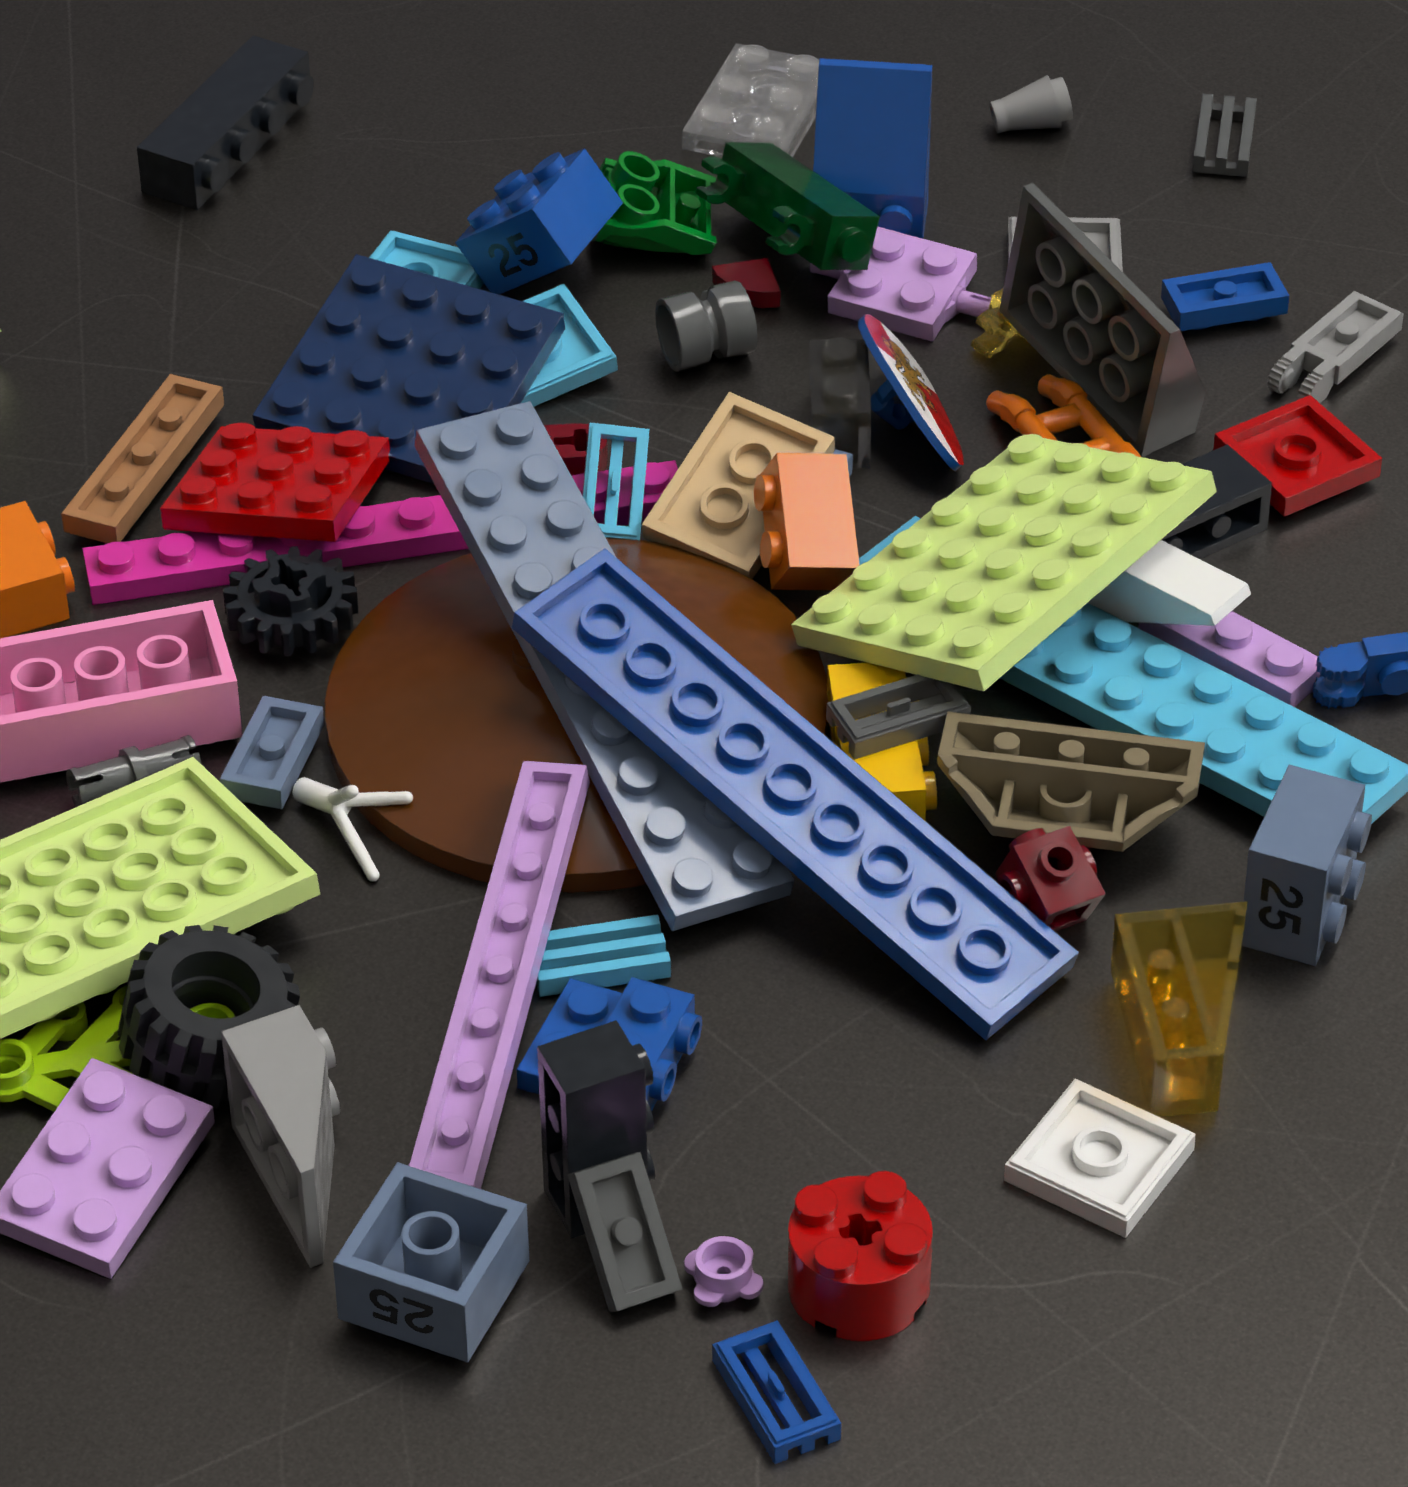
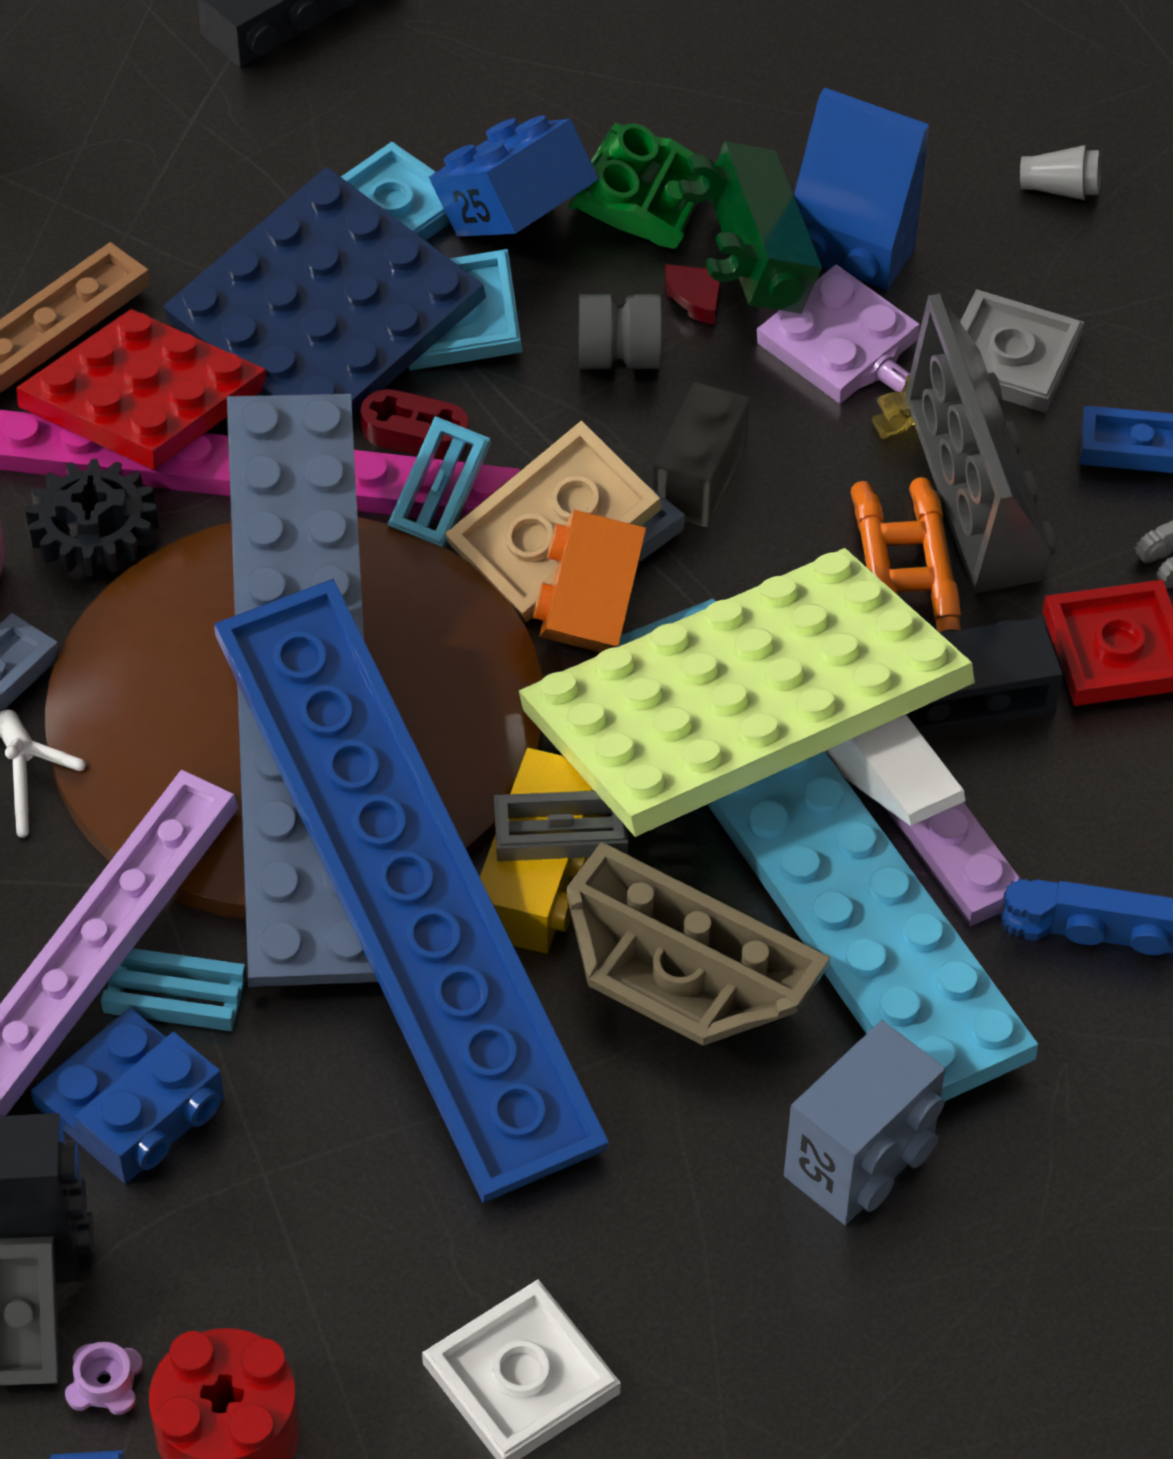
camera: 20 degrees right, 10 degrees up
clear plate [682,43,819,157] -> none
shield [858,314,964,471] -> none
dark red brick [995,825,1106,932] -> none
clear yellow wedge [1111,901,1248,1117] -> none

